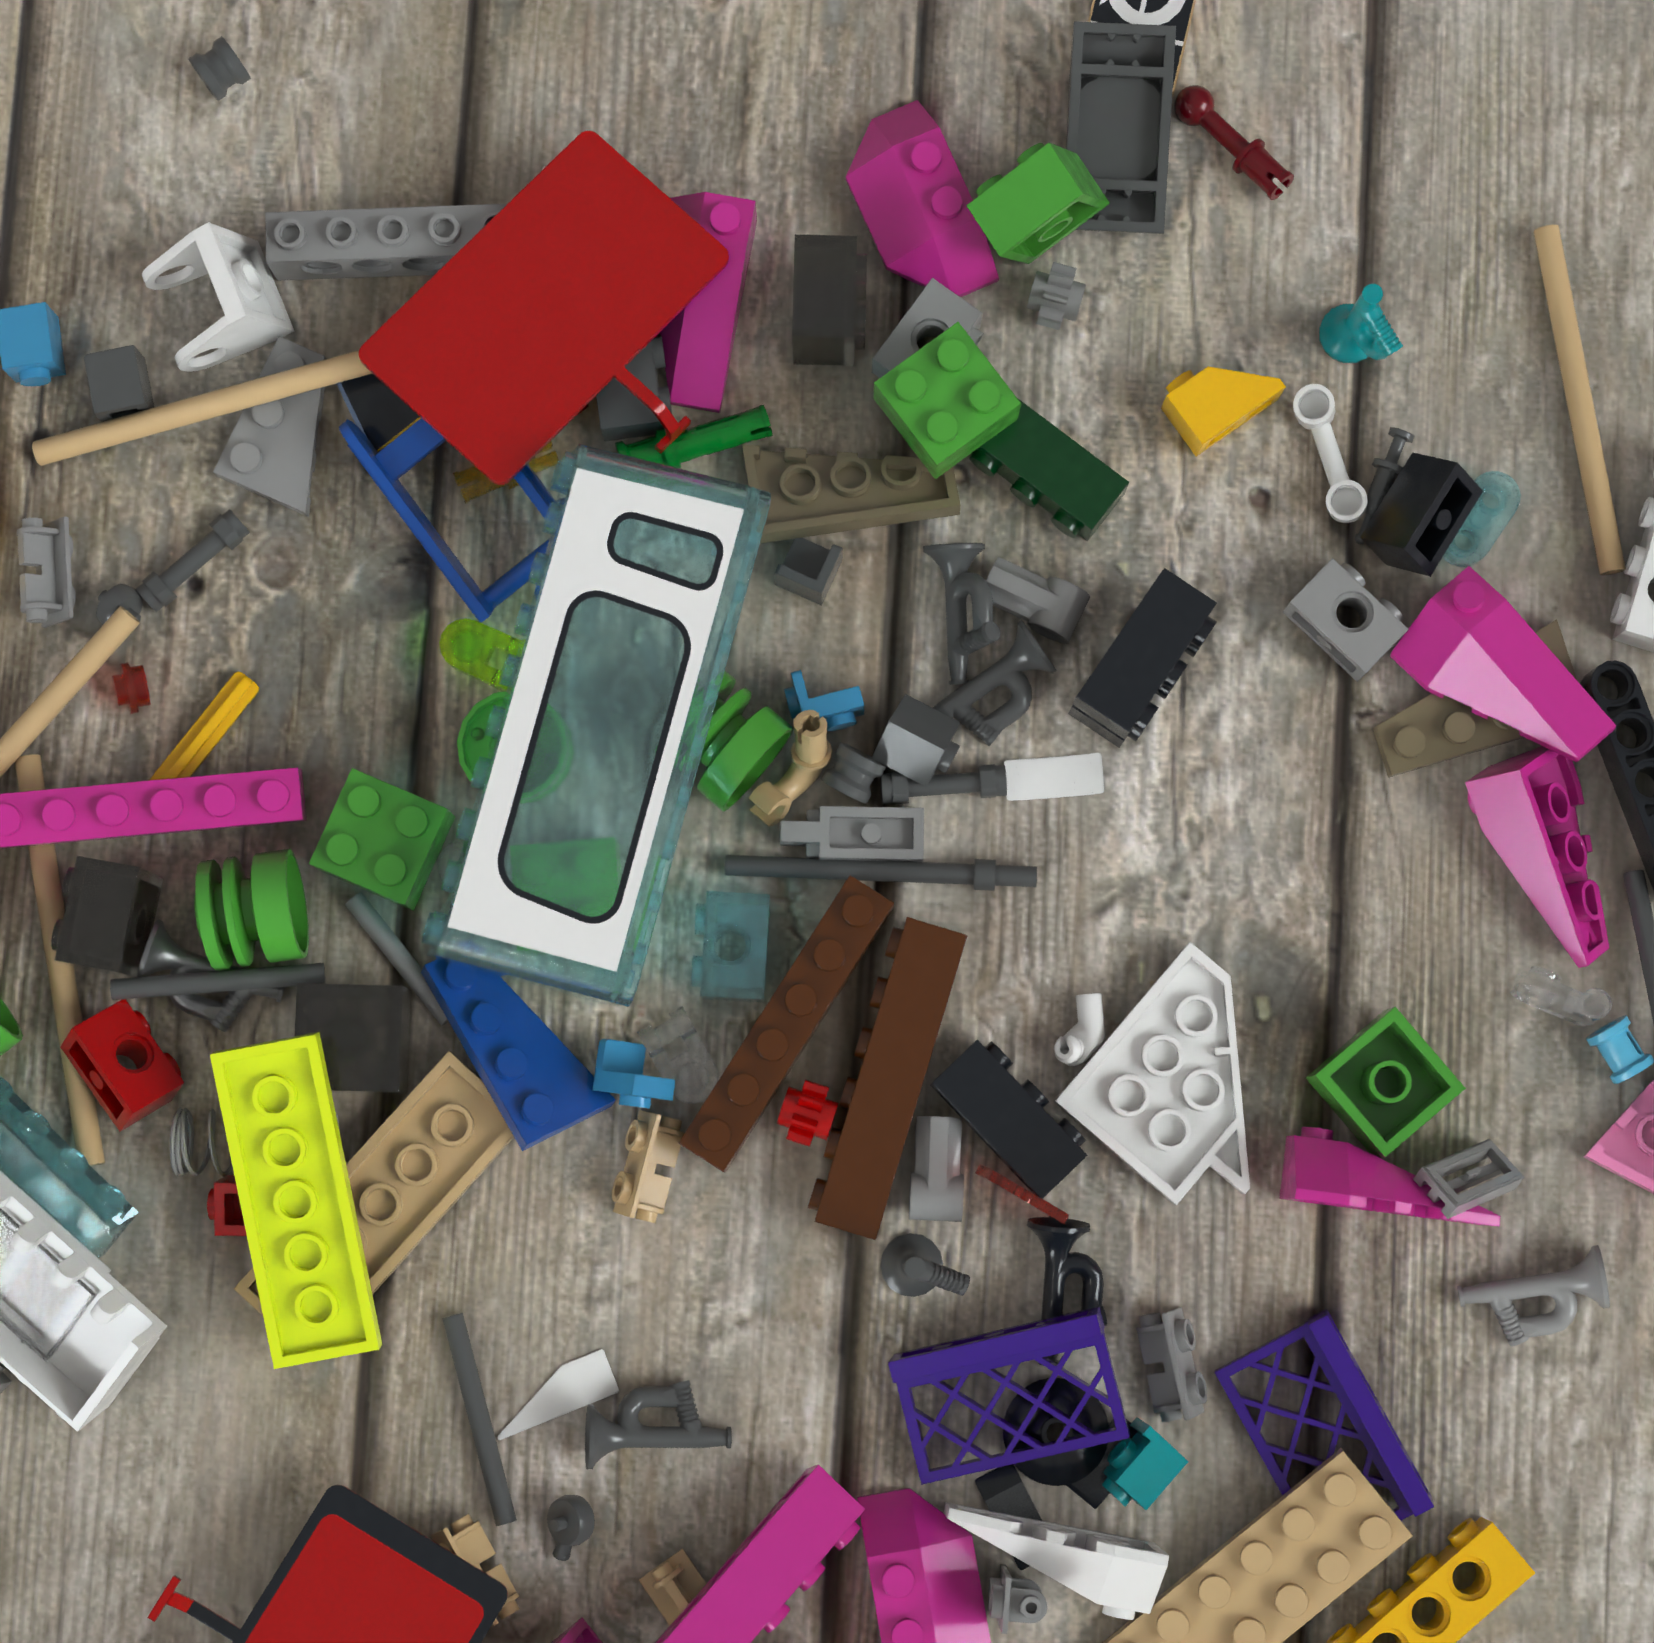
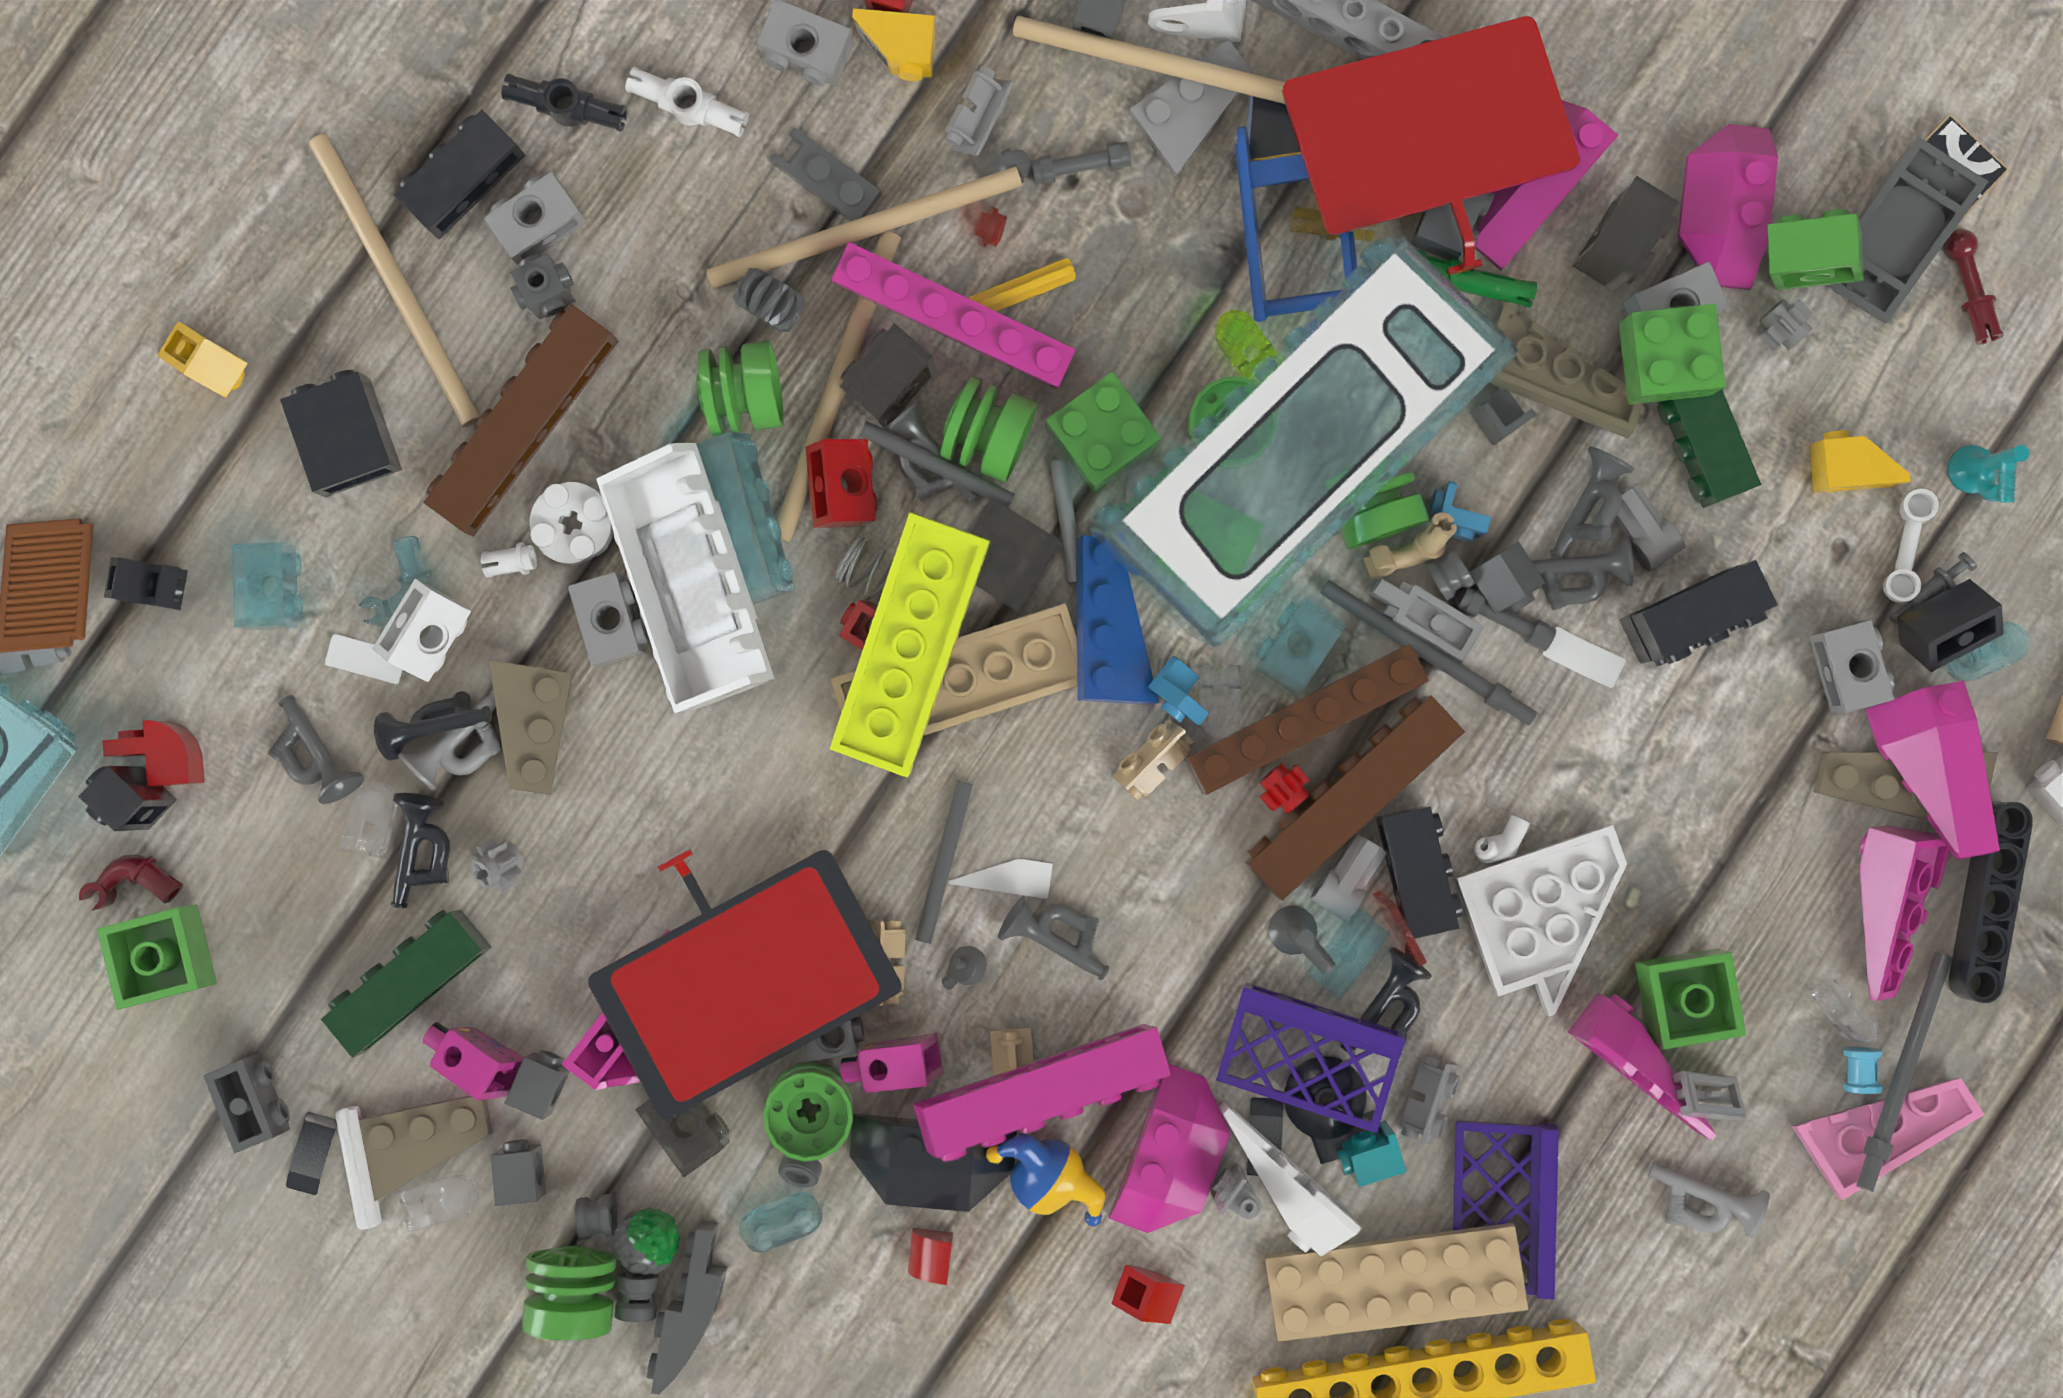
camera: 30 degrees right, 5 degrees up
none -> clear light blue panel [1306,908,1390,999]

